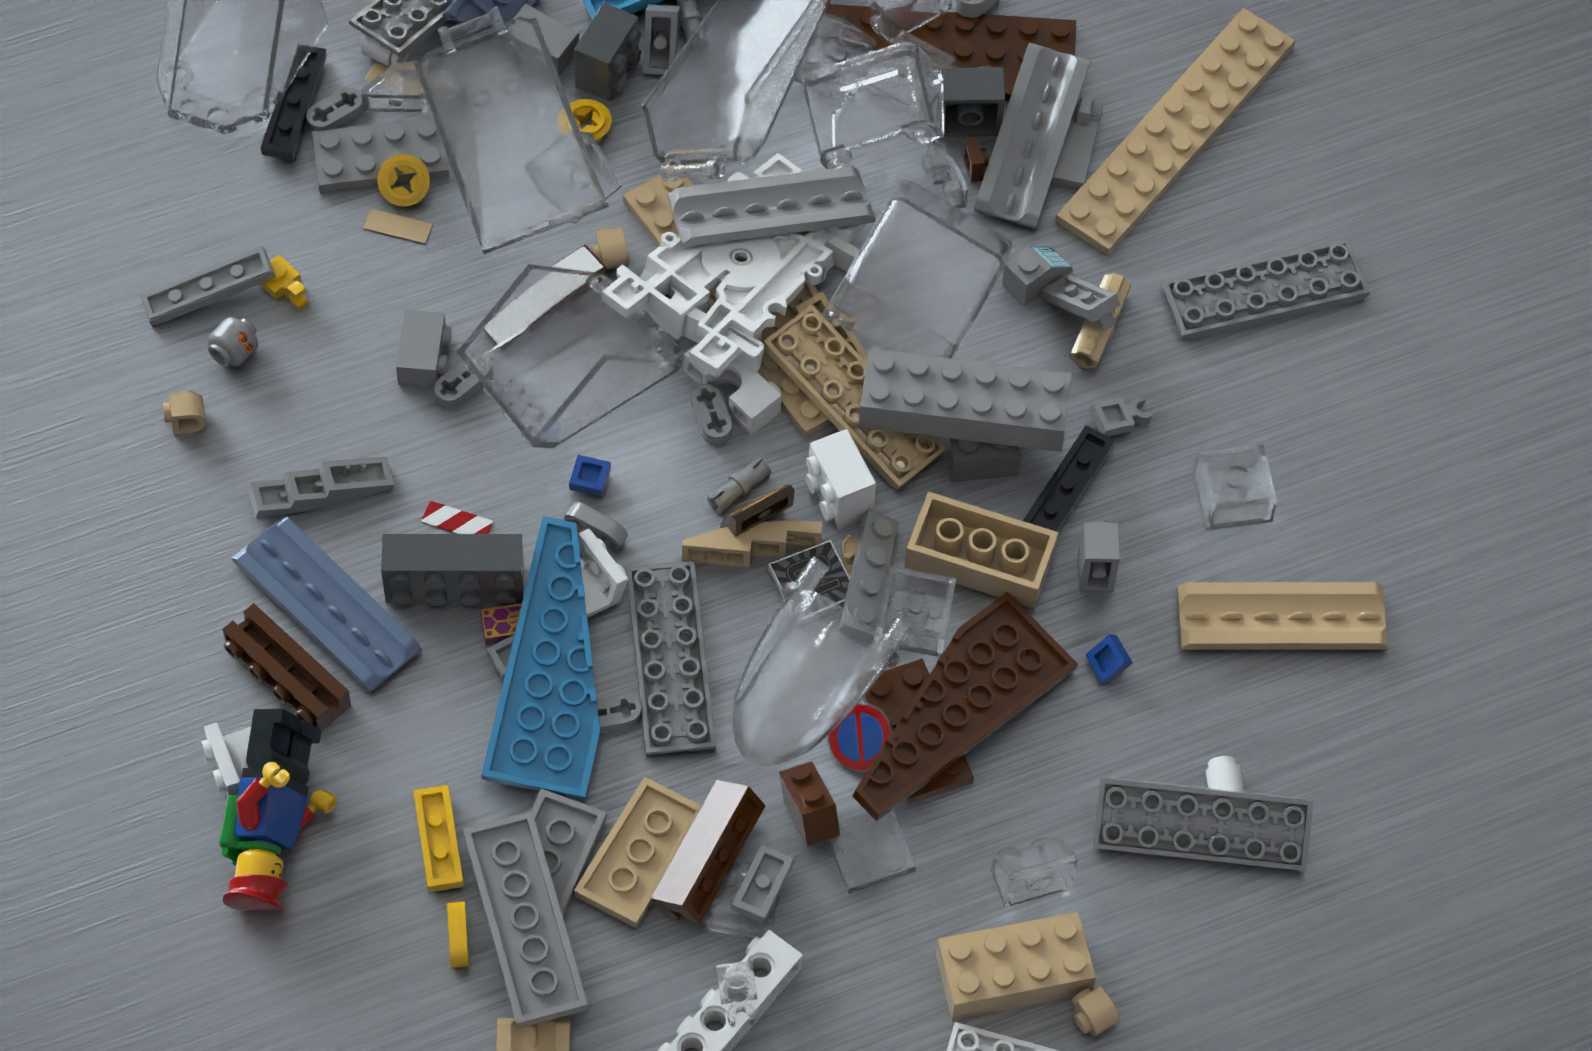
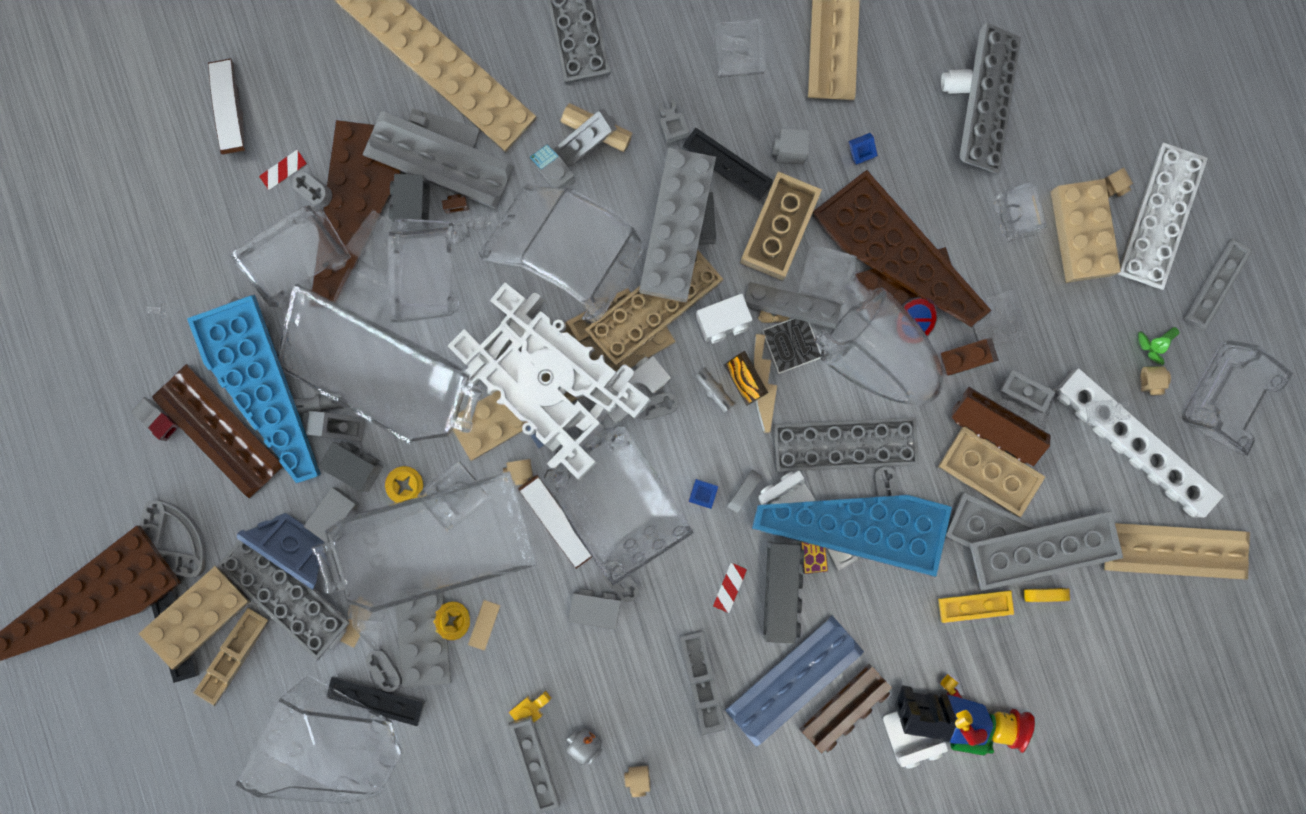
camera: 85 degrees left, 25 degrees up
light grey plate [668,166,876,247] -> none

